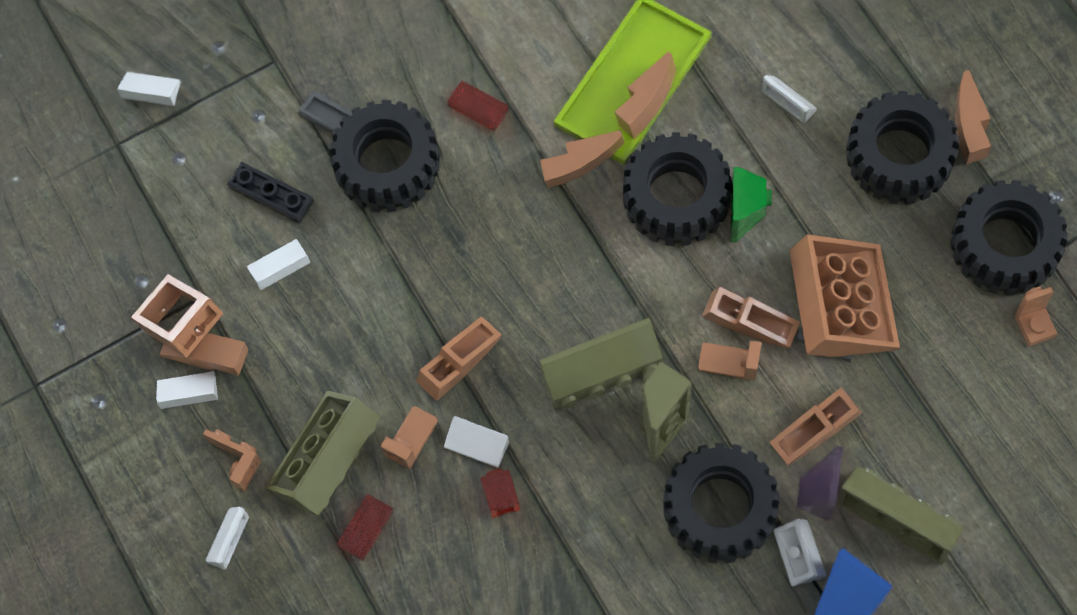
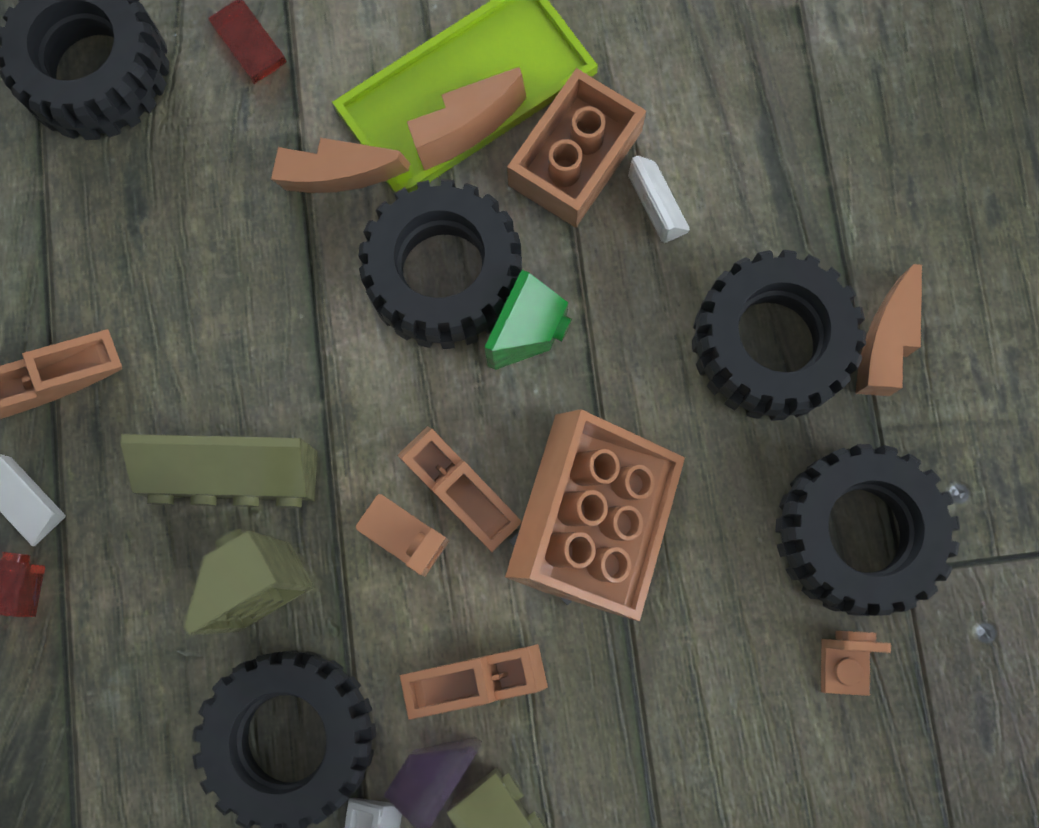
camera: 20 degrees right, 10 degrees up
none -> nougat brick [507,68,646,228]

